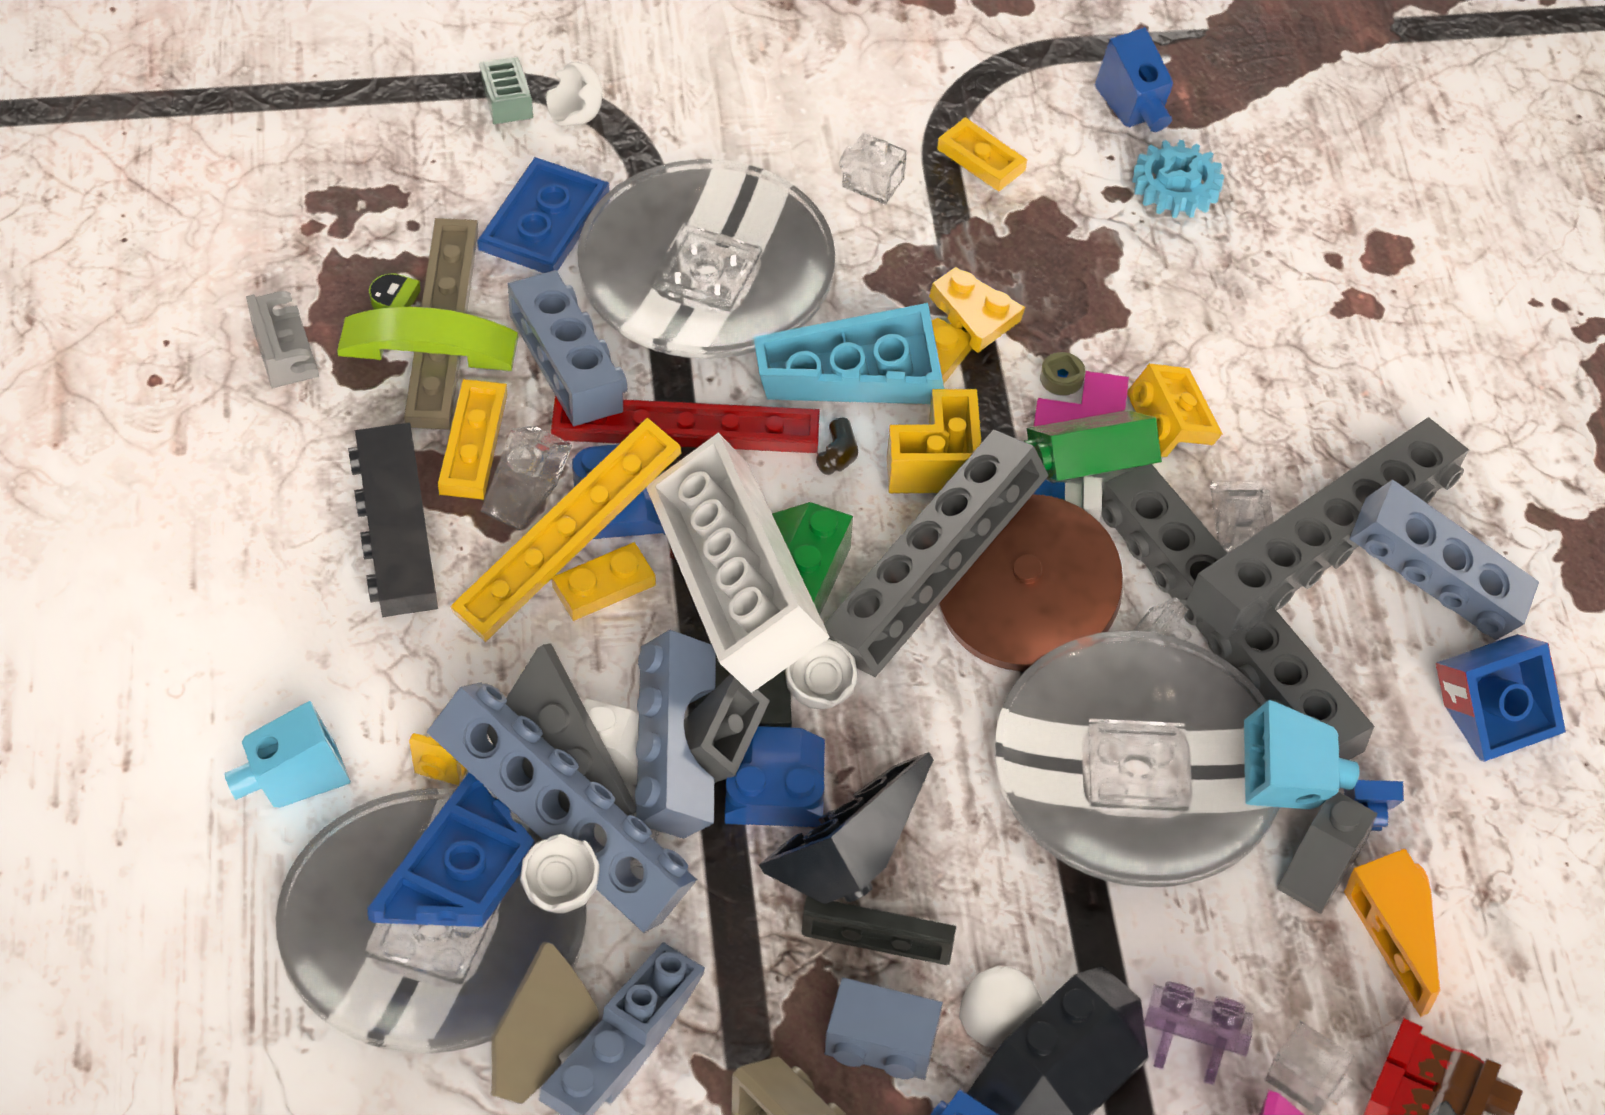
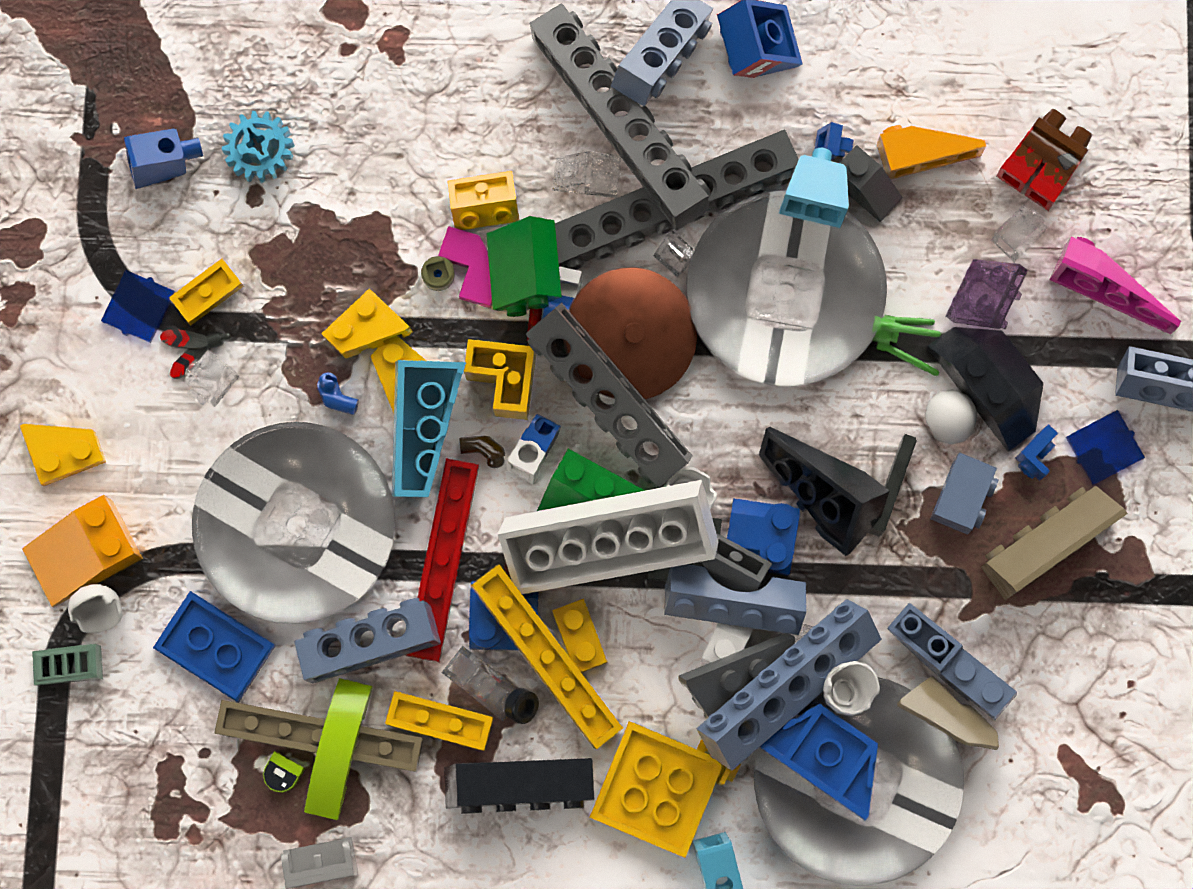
camera: 75 degrees left, 25 degrees up
none -> yellow wing [20,424,106,486]
none -> light orange slope [22,494,143,607]
none -> clear blue piece [101,270,175,343]
none -> piece [160,329,231,379]
none -> blue arm [317,372,359,415]
none -> black tile [504,688,539,724]
none -> leg [507,414,561,484]
none -> yellow plate [589,721,723,858]
none -> bright green plant [871,314,941,376]

